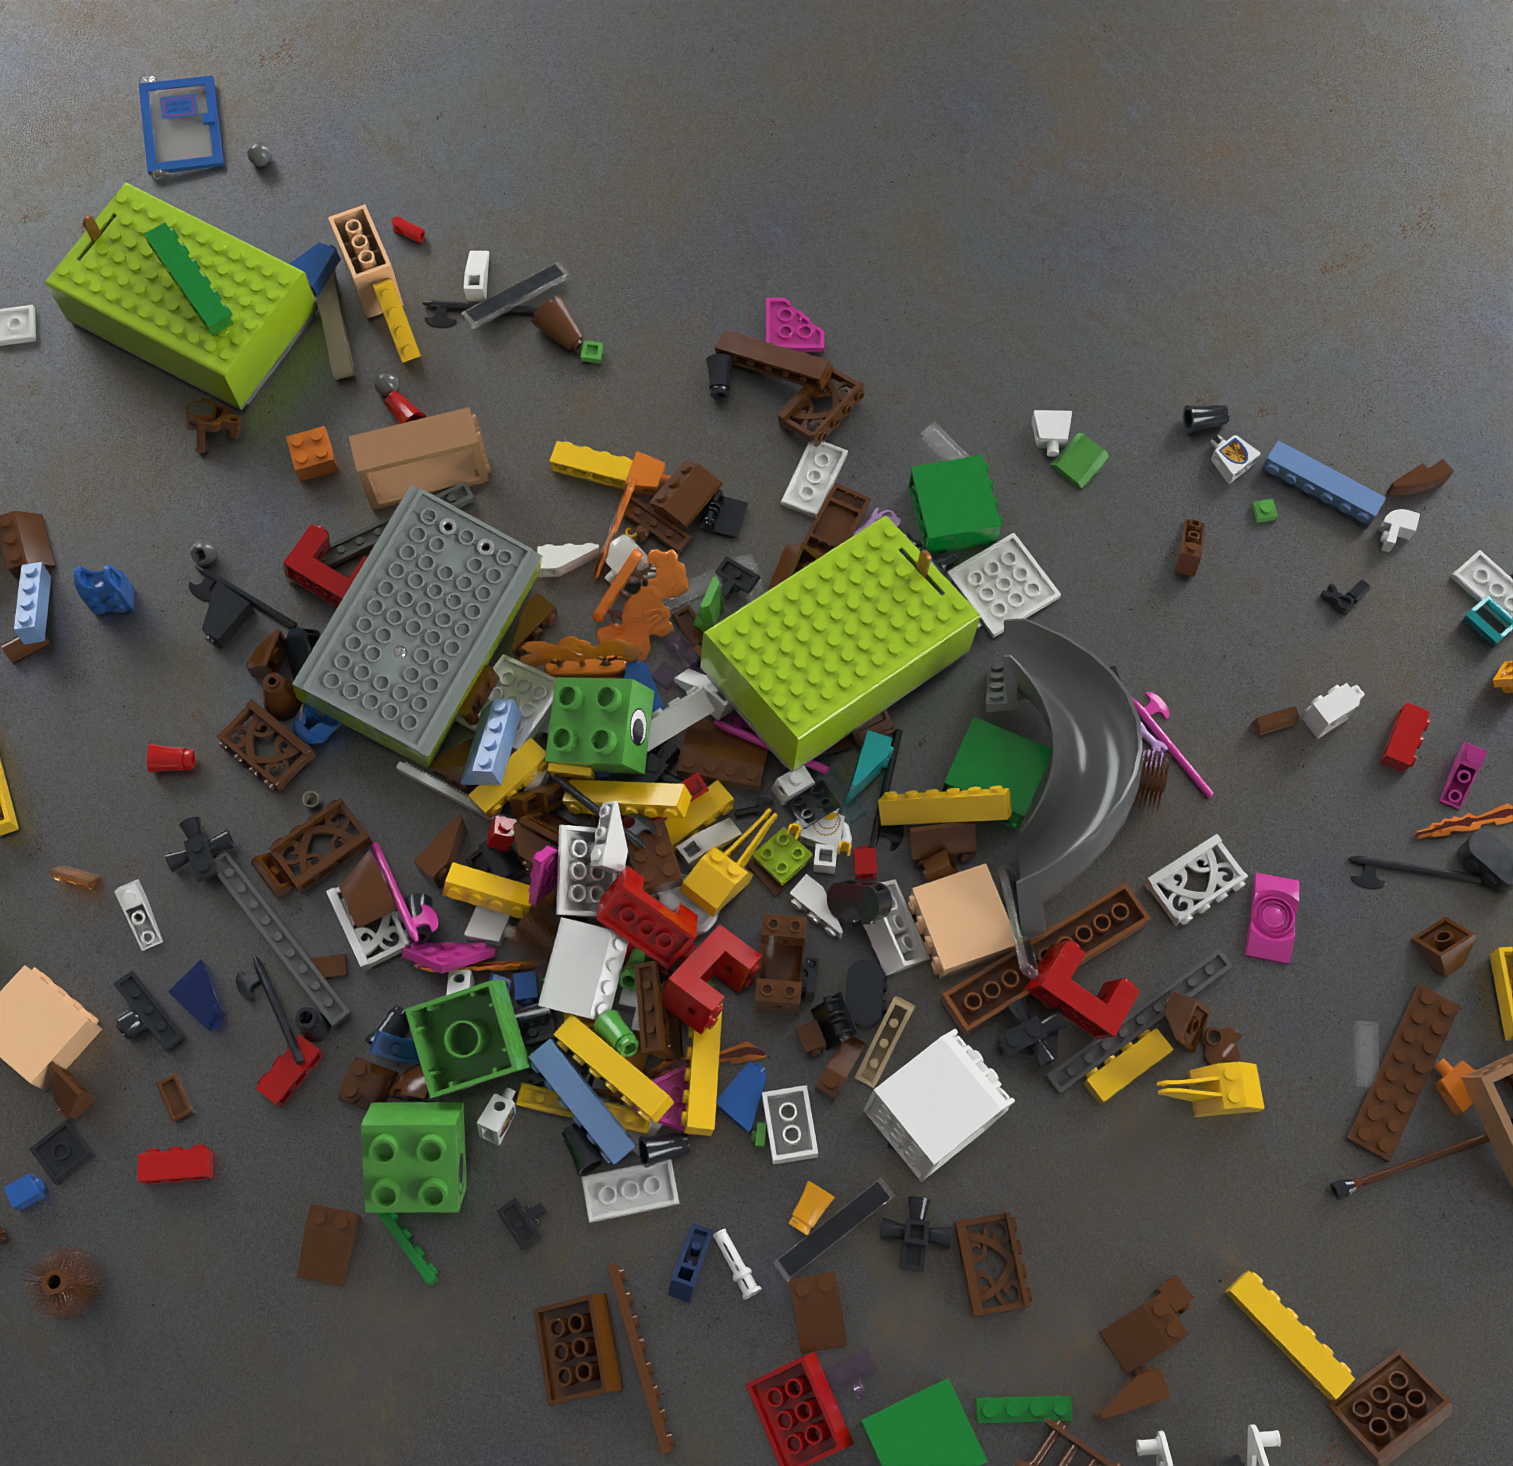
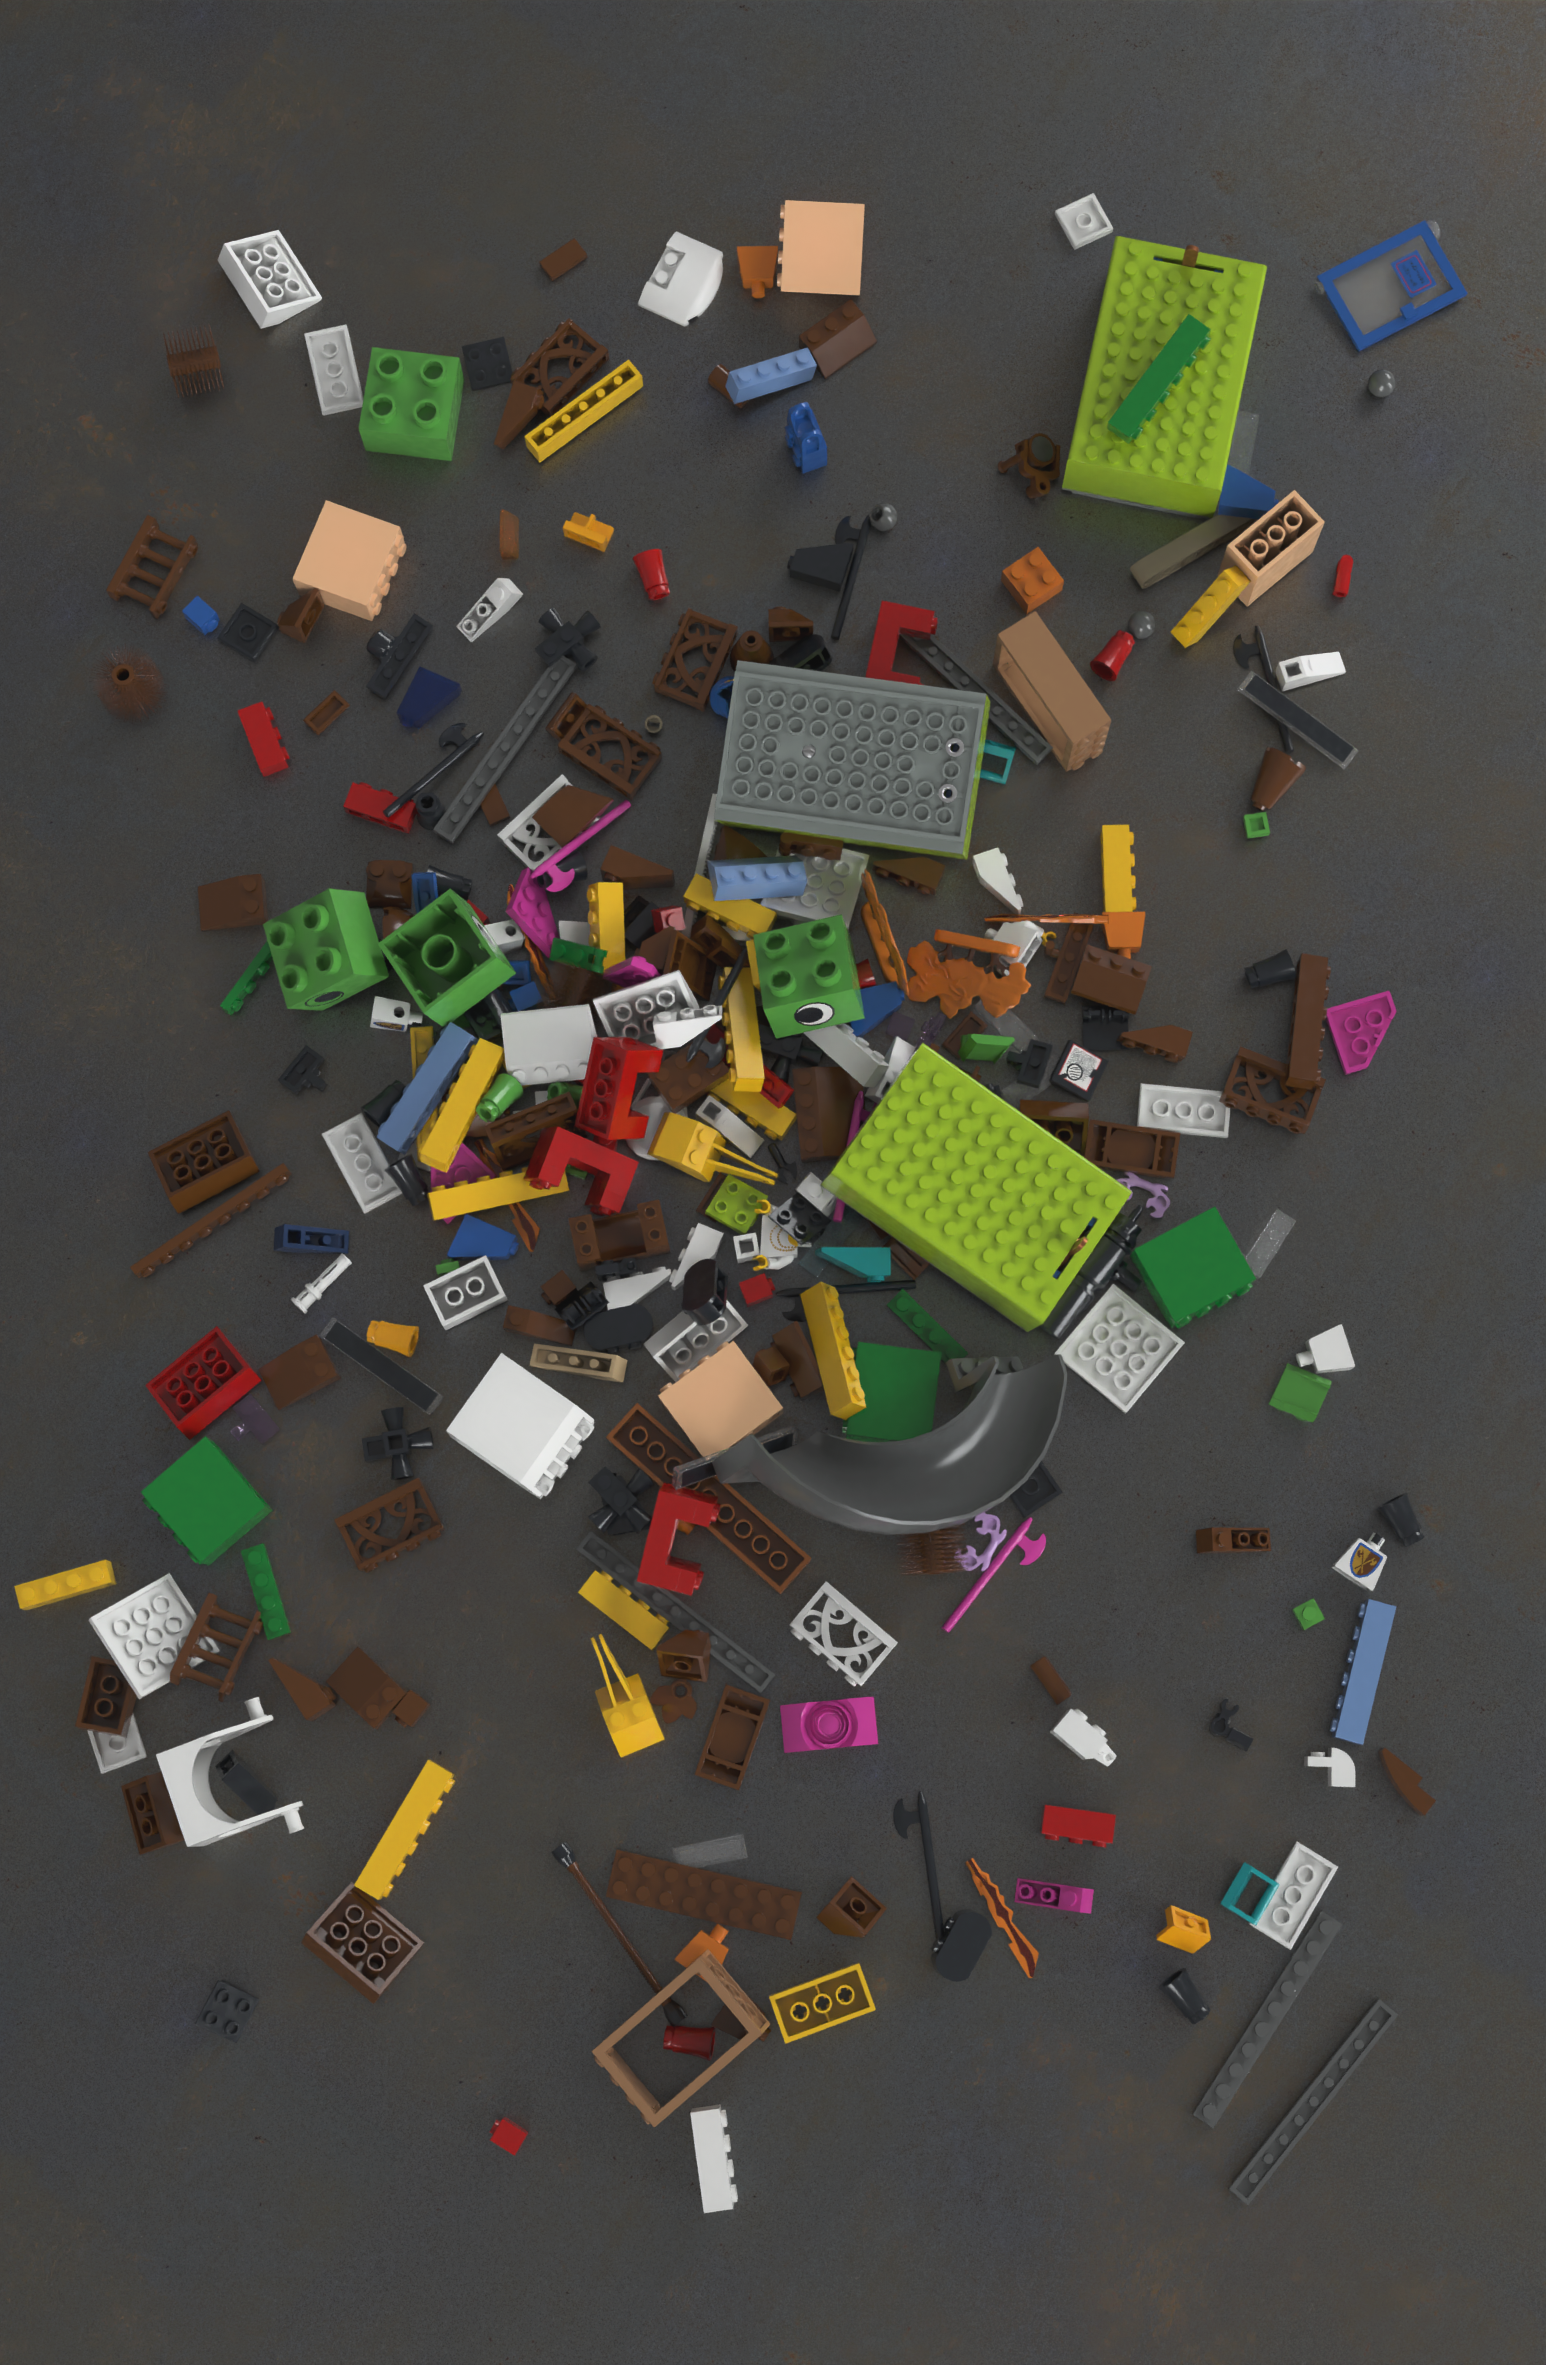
camera: 75 degrees right, 10 degrees up
none -> green plate [549,938,608,973]
none -> light orange panel [563,512,614,552]
none -> white slope [603,1267,672,1310]
none -> reddish brown slope [694,1685,770,1790]
none -> green plate [887,1289,968,1364]
none -> tile [1049,1040,1109,1102]
none -> reddish brown slope [1117,1025,1193,1063]

